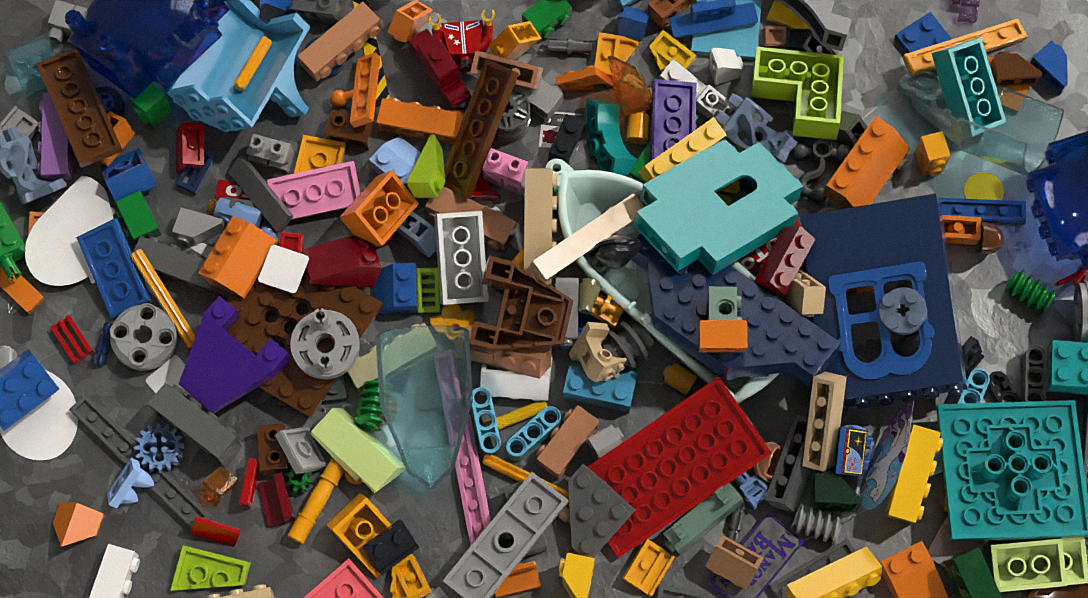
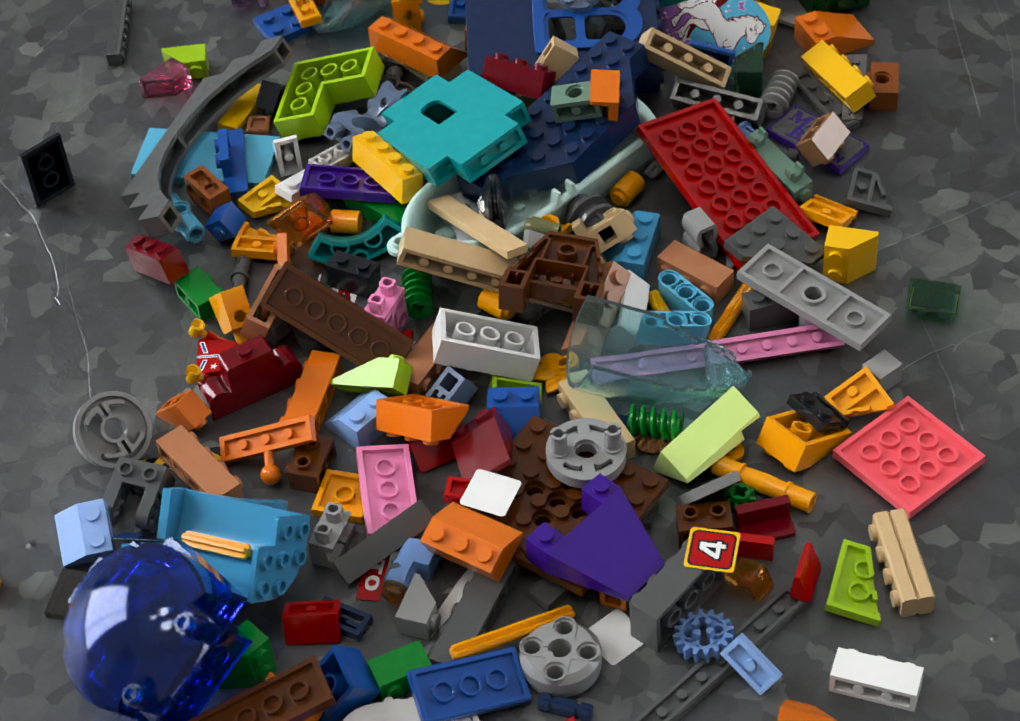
camera: 85 degrees left, 25 degrees down
none -> sticker [684,527,740,573]

